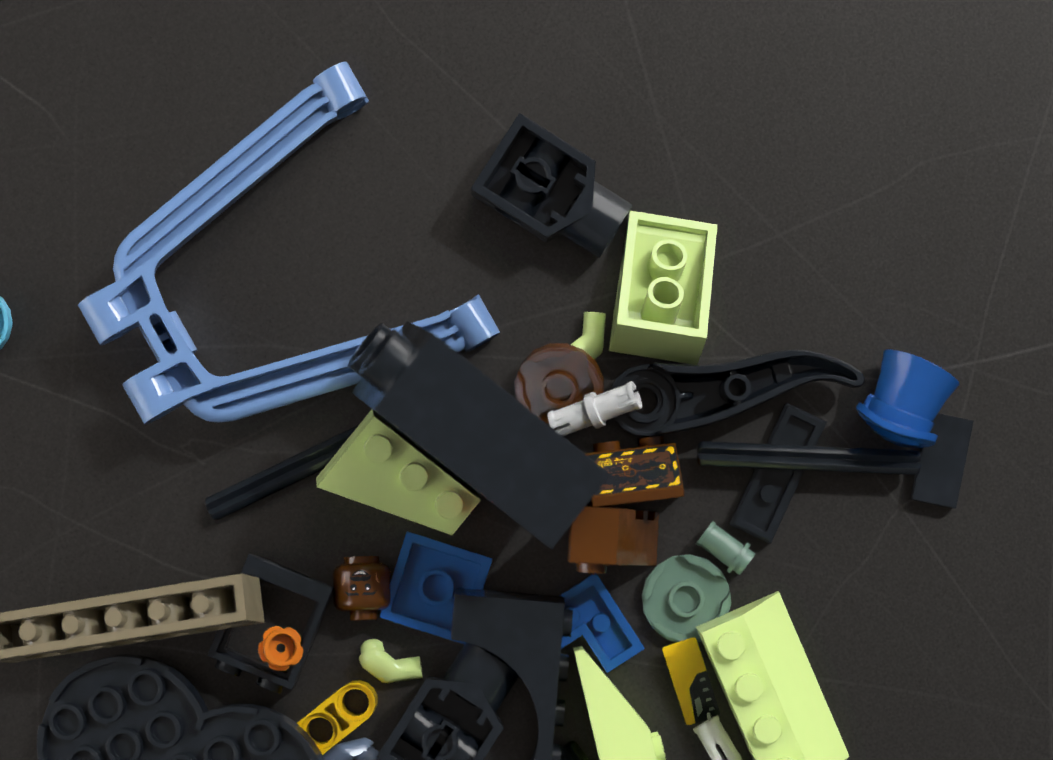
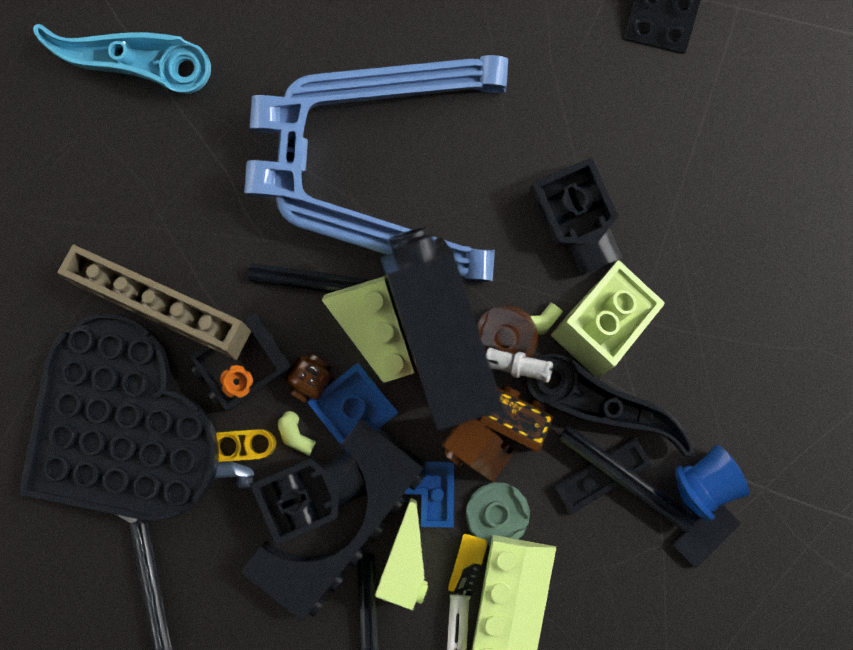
camera: 30 degrees right, 0 degrees up
sand green pin [696,521,755,575] -> none

